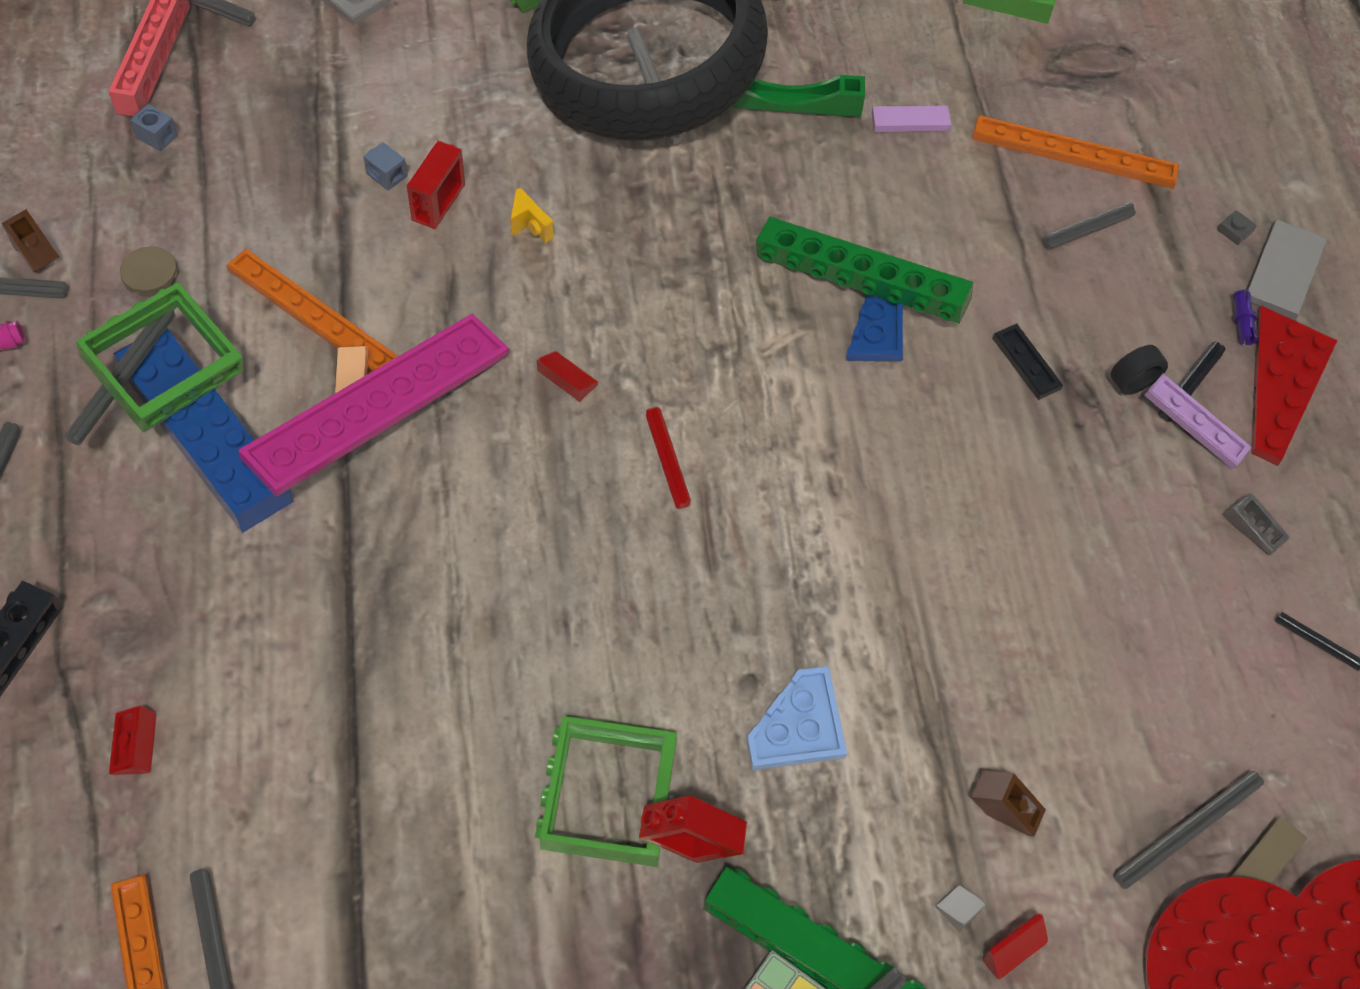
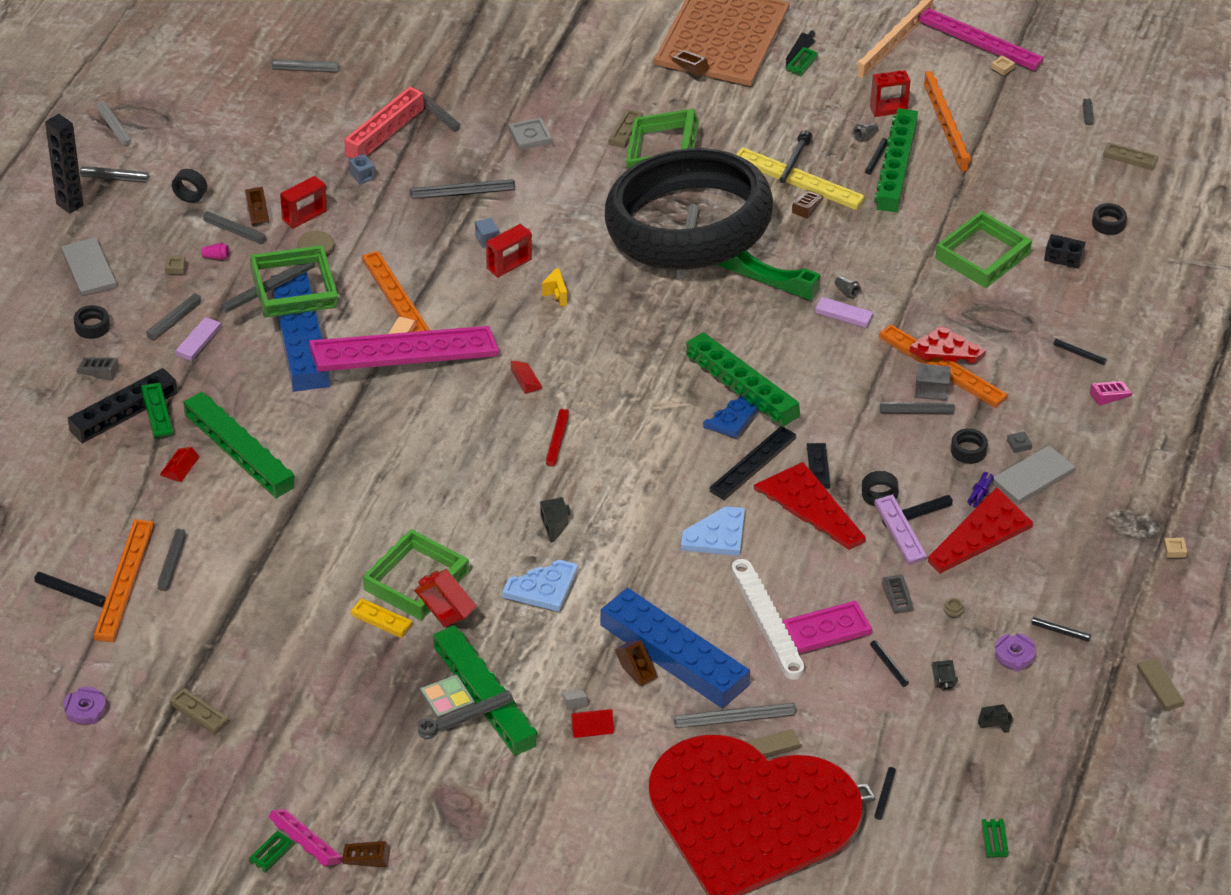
camera: 30 degrees right, 15 degrees down
none -> green tile [141,383,173,439]
none -> lavender tile [175,317,221,361]
none -> green brick [183,391,295,499]
none -> red window [280,175,327,229]
none -> yellow tile [350,598,413,638]
none -> black axle [410,179,515,198]
none -> pearl dark grey slope [540,497,571,542]
none -> blue brick [600,587,750,709]
none -> light blue plate [681,506,745,556]
none -> black tile [709,426,796,501]
none -> white gear [731,559,804,680]
none -> red wing [754,462,866,550]
none -> dark pink plate [782,601,872,654]
none -> flat silver cone [835,276,861,298]
none -> plate [909,326,986,363]
none -> flat silver piece [915,364,951,401]
none -> dark tan plate [944,598,964,617]
none -> black tyre [951,428,988,464]
none -> black bar [1053,338,1107,365]
none -> dark pink slope [1090,381,1132,406]

